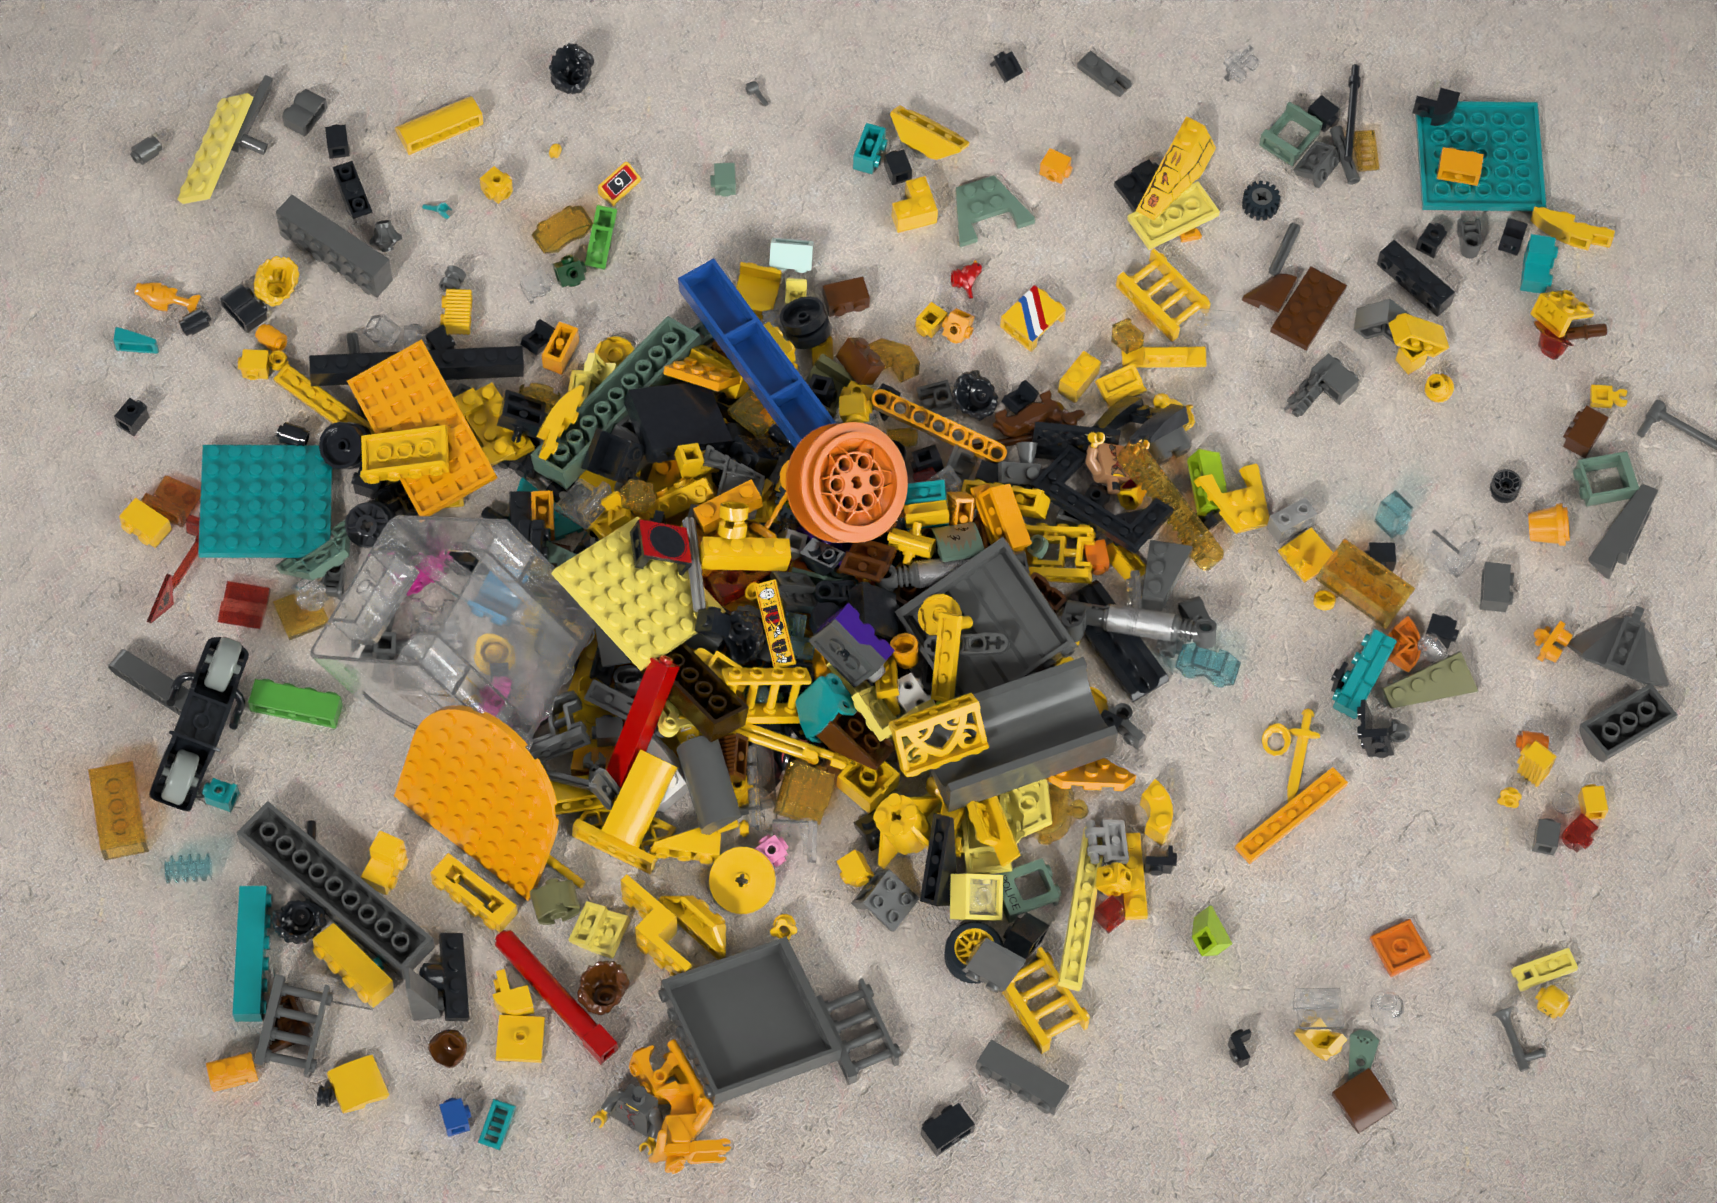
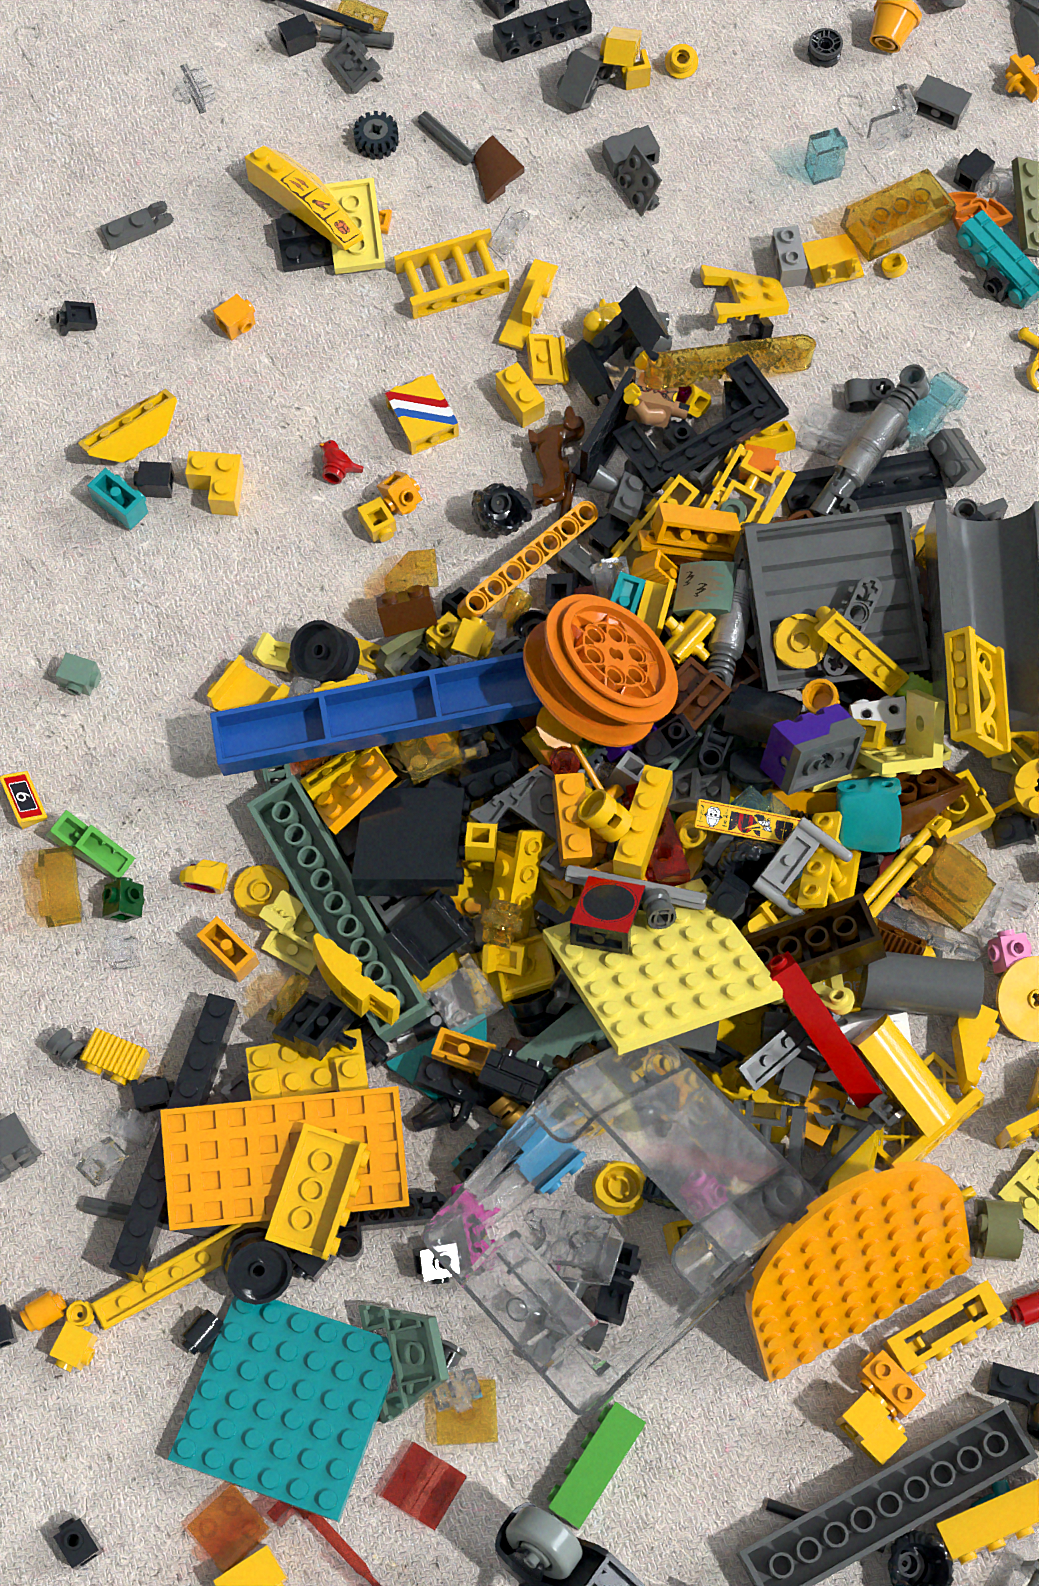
camera: 65 degrees left, 5 degrees up
black wheel [345,500,397,548] -> none
black bracket [520,319,555,355] -> none
dark grey hat [613,665,644,698] -> none
light aqua brick [769,238,814,273] -> none
reddish brown brick [822,276,870,317] -> none
dark grey brick [916,379,957,420] -> none
sand green wing [956,175,1035,247] -> none
black bracket [1001,380,1039,415] -> none
clear yellow brick [1111,318,1144,354] -> none
dark grey wedge [1140,540,1193,611] -> none
lime brick [1187,449,1227,516] -> none
sand green window [1259,102,1323,167] -> none
reddish brown plate [1270,266,1347,351] -> none
black brick [1363,542,1396,573] -> none
none -> yellow rock [179,859,229,894]
none -> clear red wheel [549,746,580,775]
none -> dark grey wheel [641,888,677,929]
none -> light grey plate [752,817,853,918]
none -> light orange brick [857,1350,926,1420]
none -> dark grey brick [926,428,987,487]

